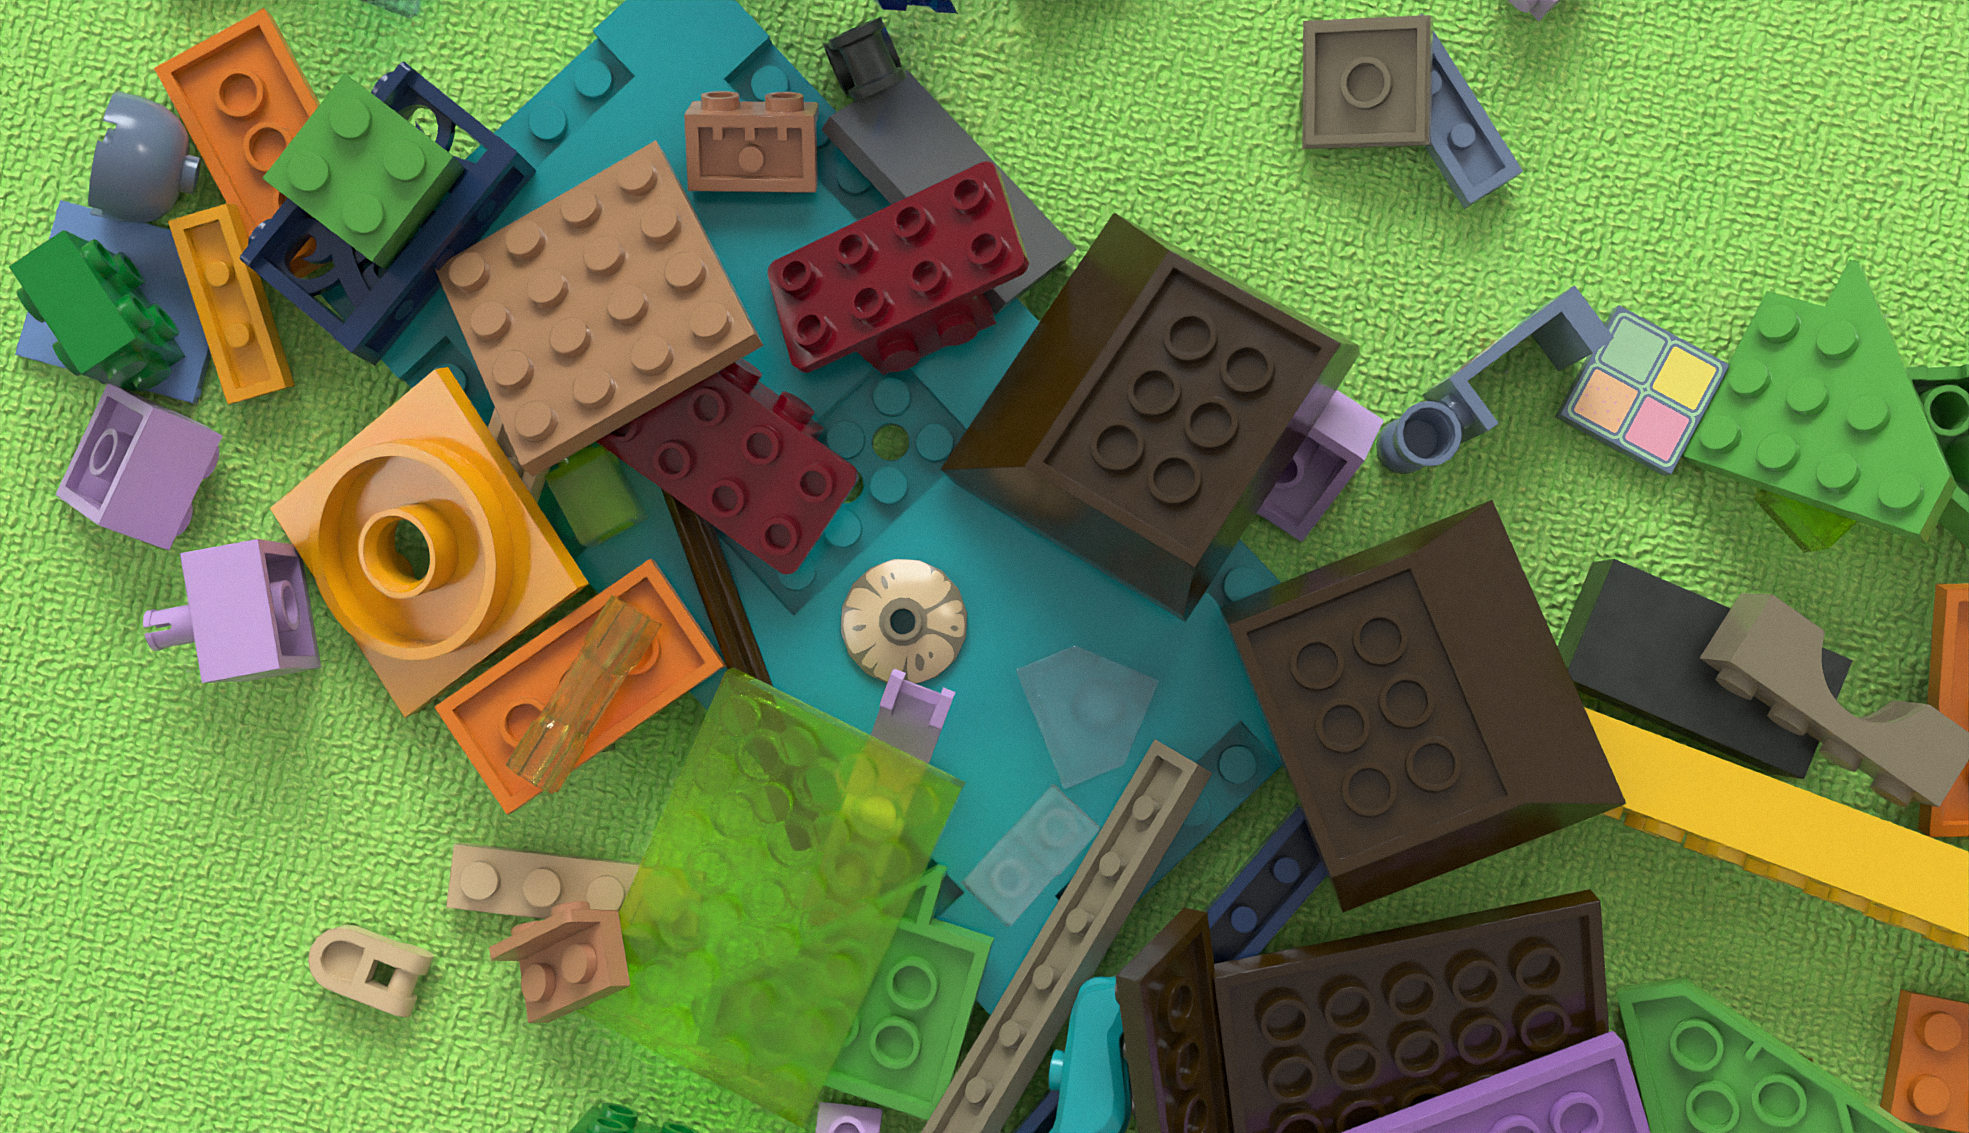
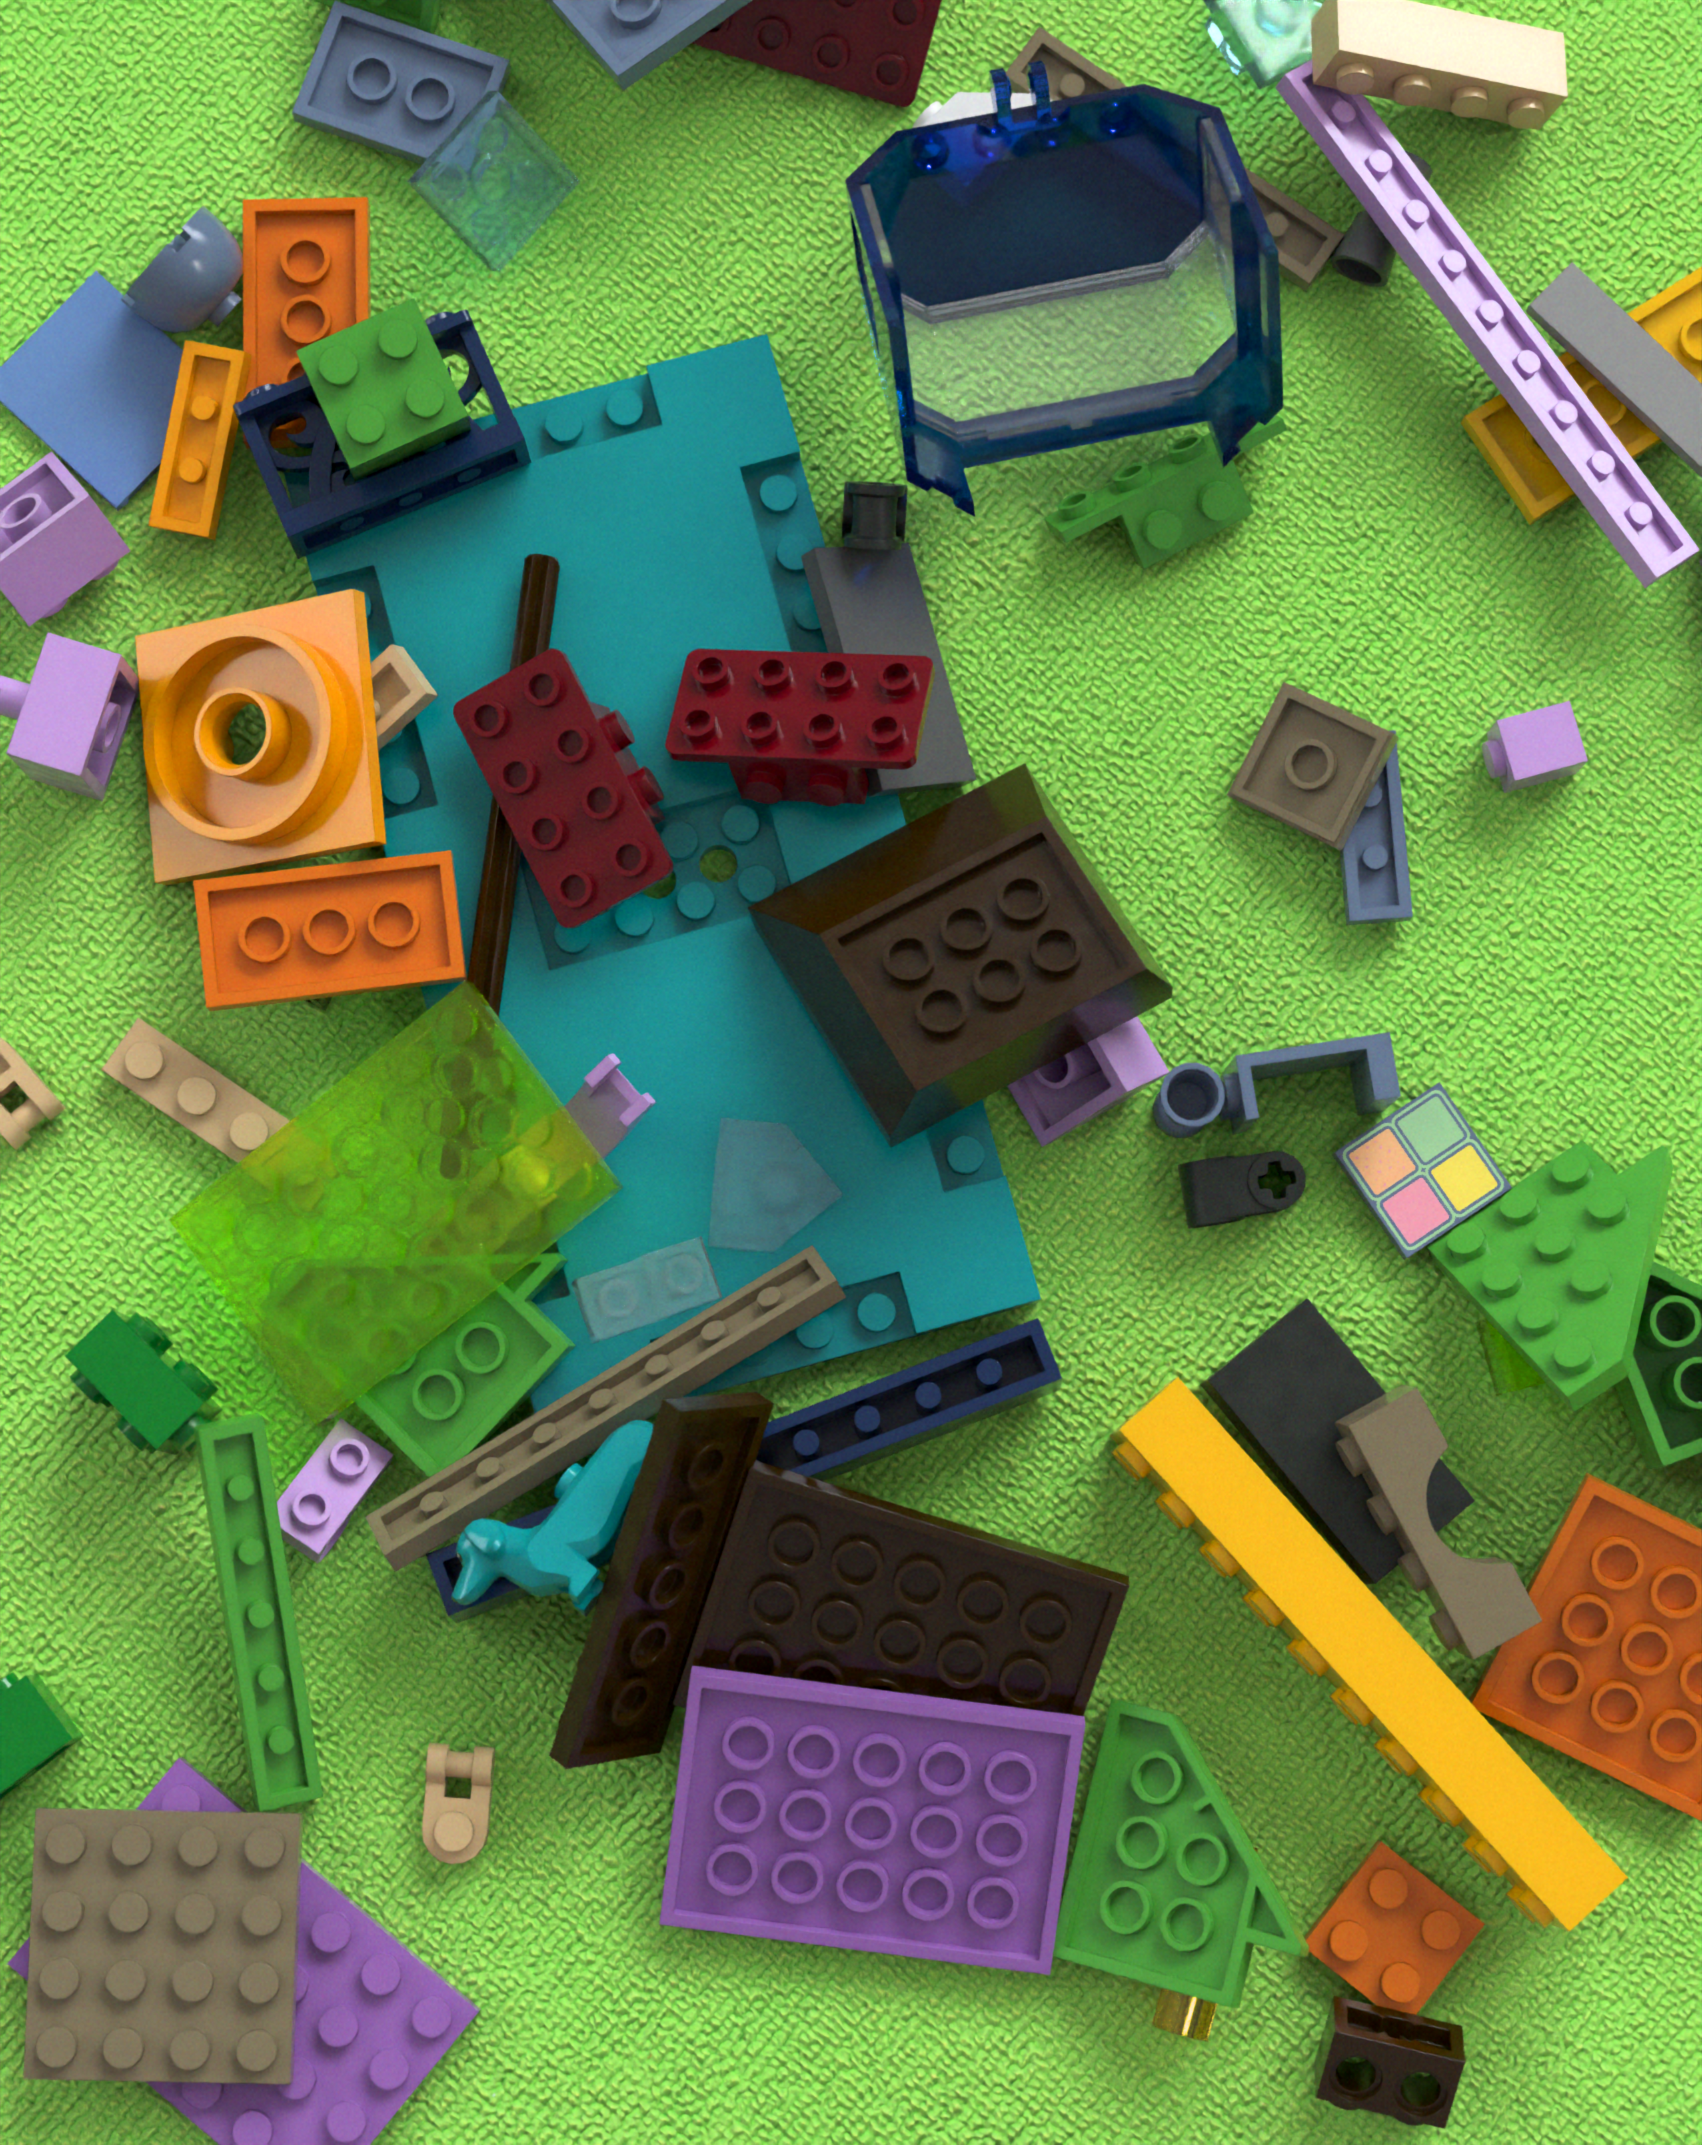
camera: 20 degrees right, 5 degrees down
green brick [9,230,186,391] -> none
medium nougat plate [435,141,764,477] -> none
nougat bracket [489,901,630,1023] -> none
clear yellow axle [505,594,662,794] -> none
clear neon green brick [544,444,649,548] -> none
nougat bracket [684,91,819,192] -> none
tan dish [841,559,967,684] -> none
dark brown piece [1219,500,1627,913] -> none
none -> pearl dark grey piece [1178,1151,1306,1229]

